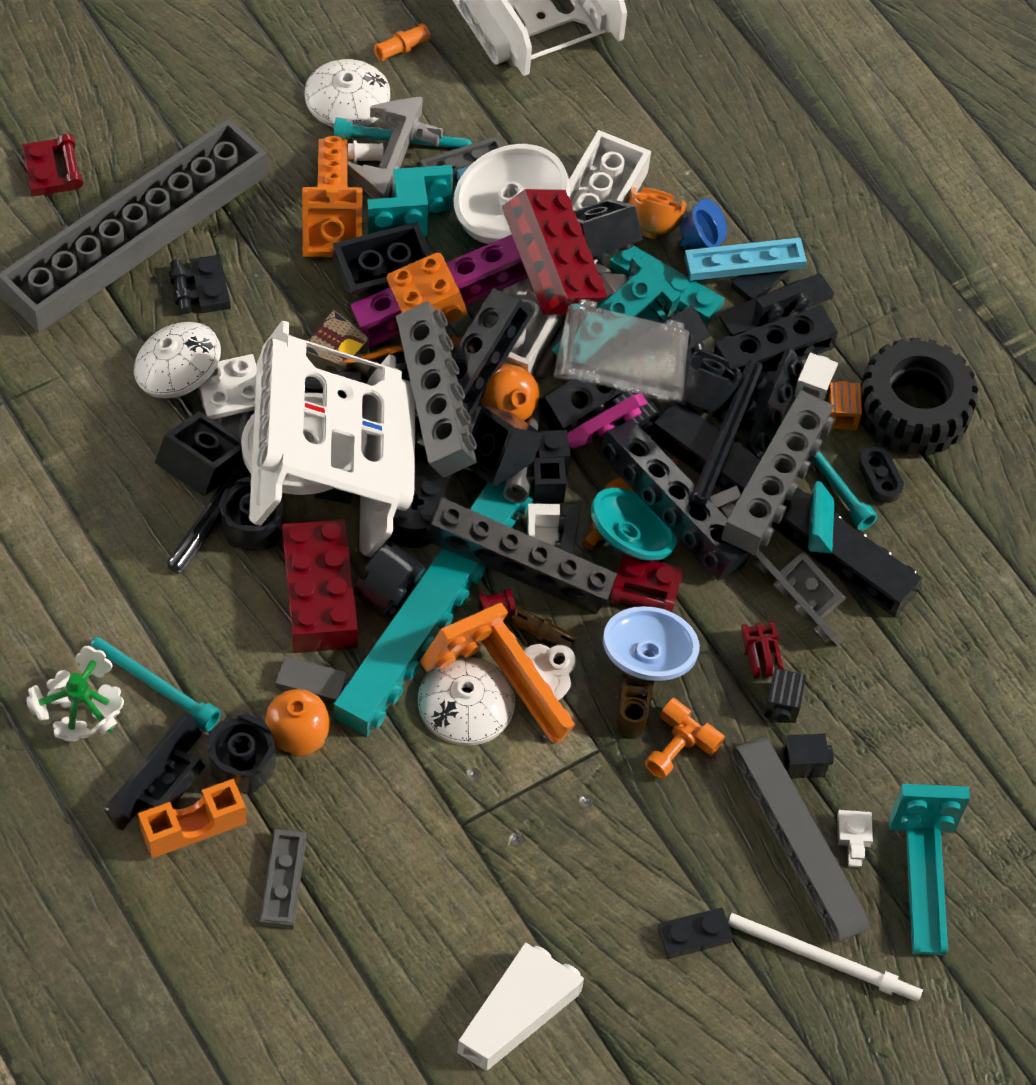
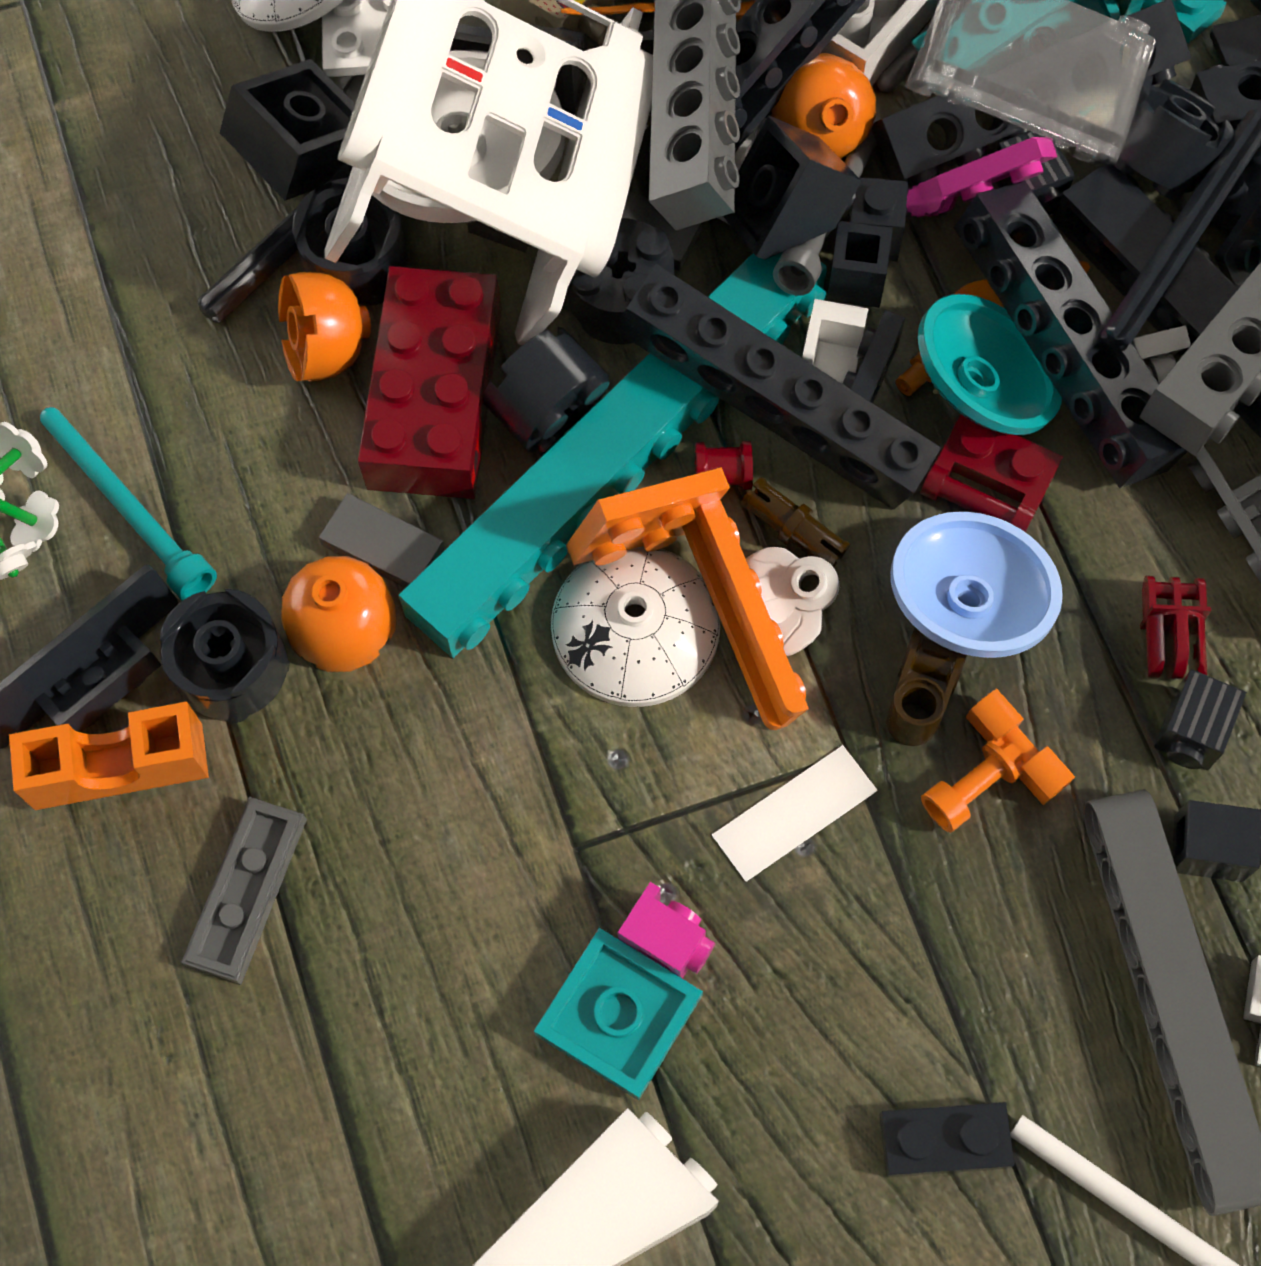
camera: 20 degrees right, 10 degrees up
none -> orange cylinder [278,272,371,382]
none -> teal plate [534,928,703,1101]
none -> dark pink brick [618,882,716,978]
none -> white sticker [712,745,878,882]

